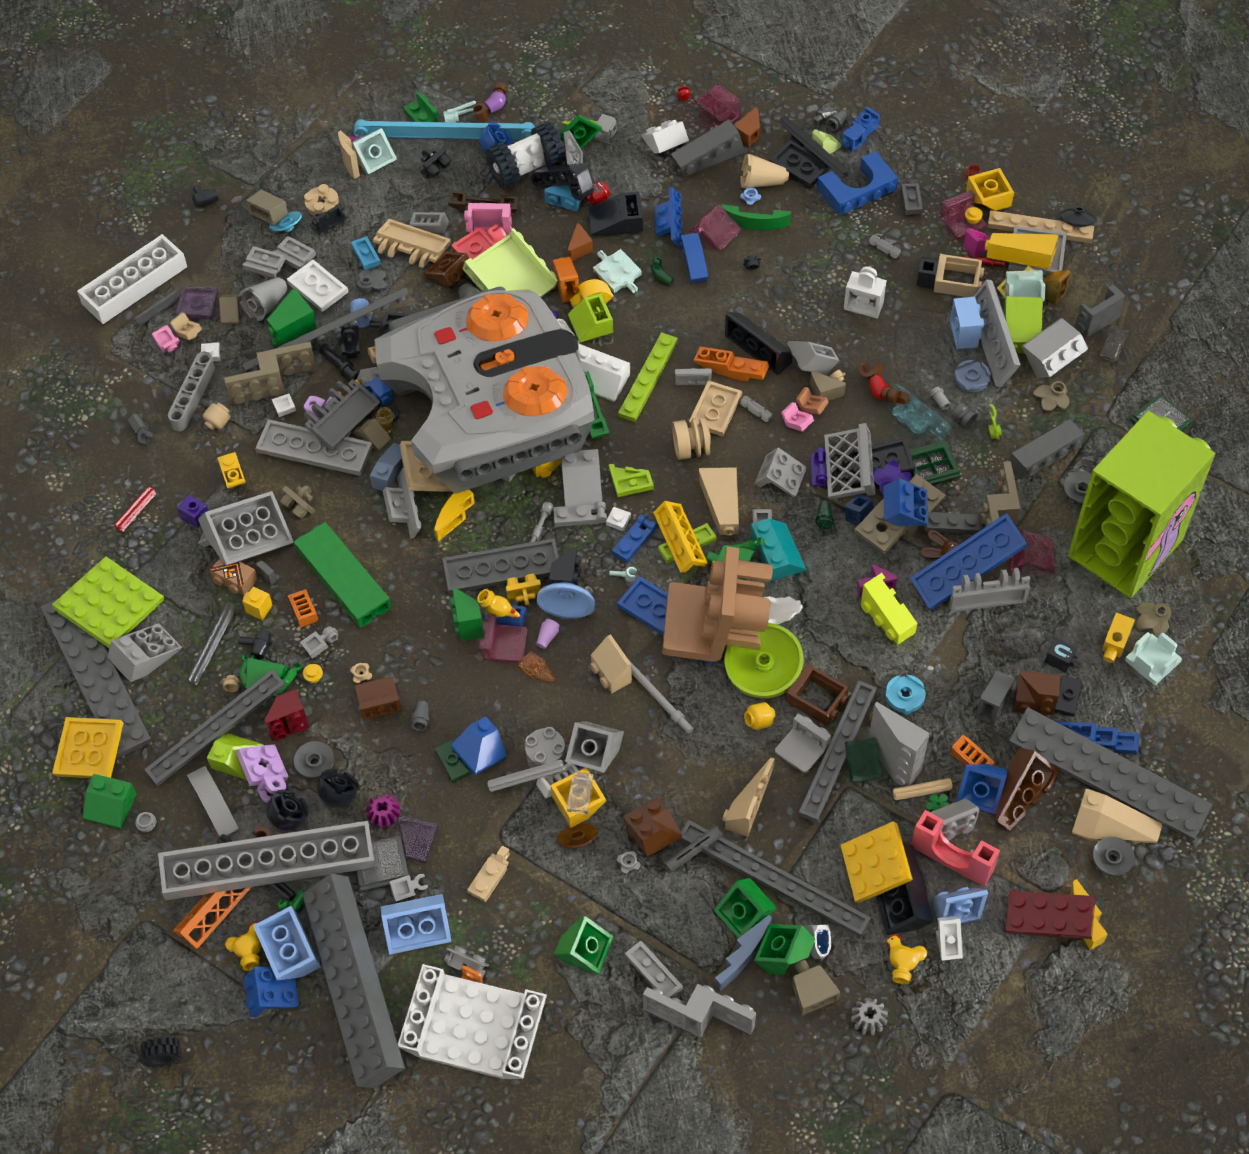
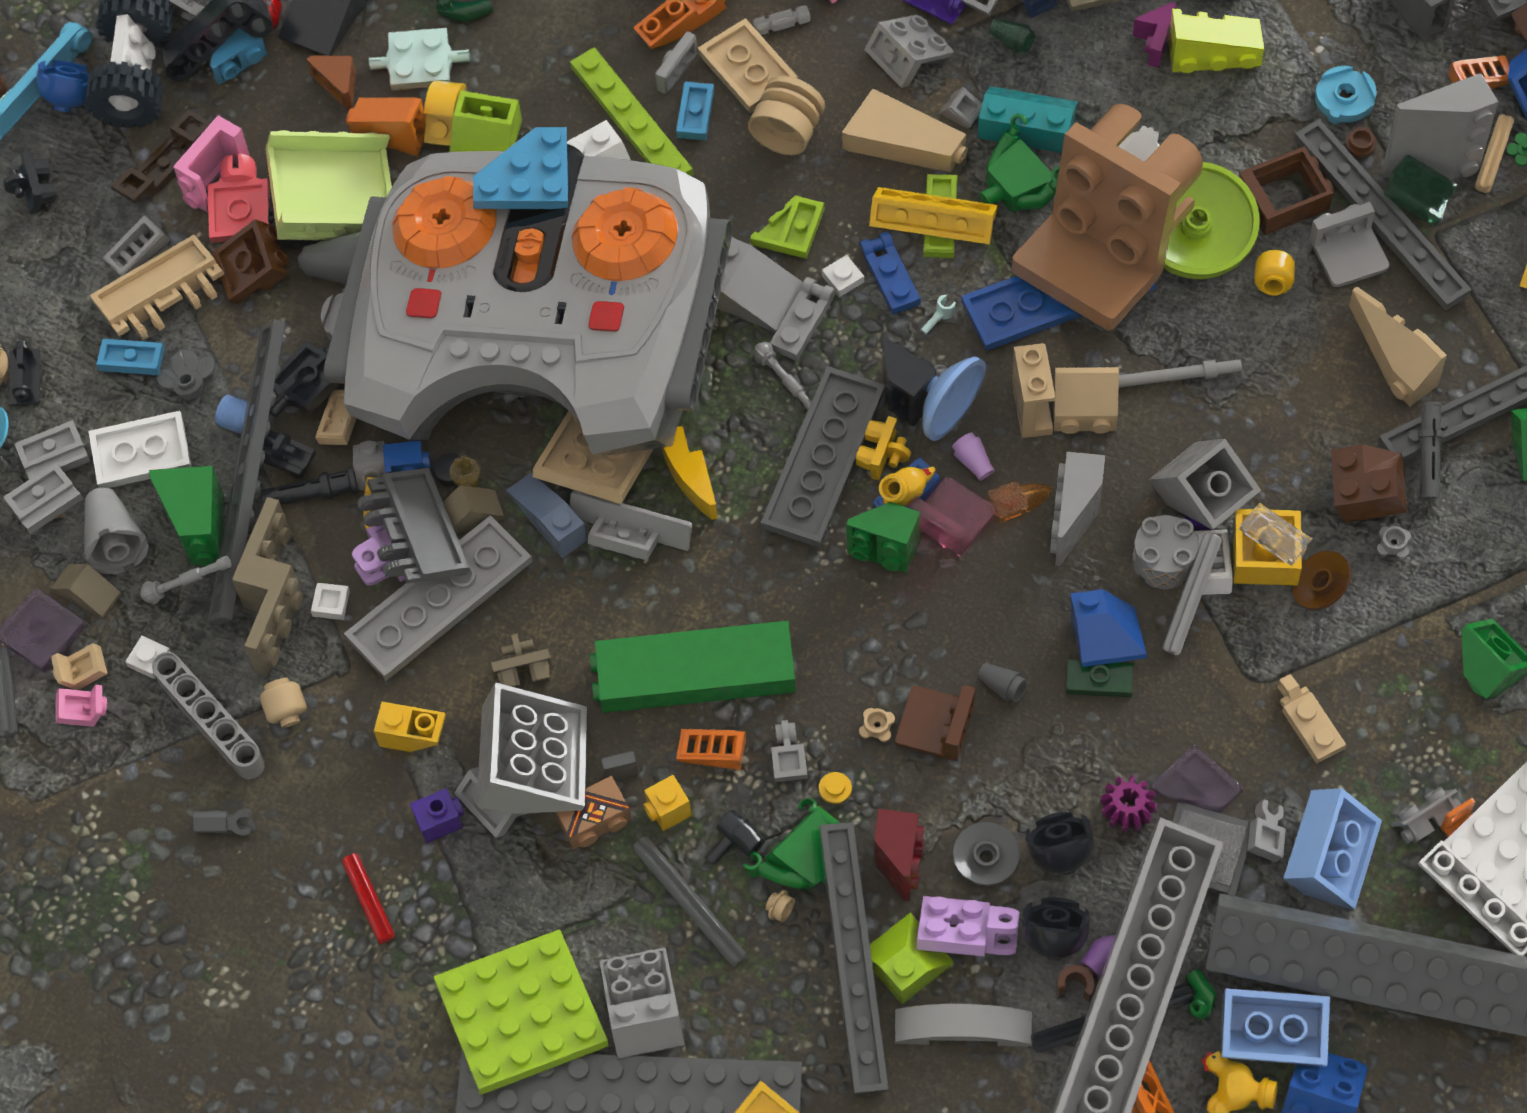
camera: 55 degrees left, 5 degrees up
none -> light grey piece [140,556,232,604]
none -> dark azure plate [473,127,568,209]
none -> dark azure plate [676,82,714,140]
none -> tan panel [1012,343,1055,438]
none -> light grey slope [1050,452,1105,566]

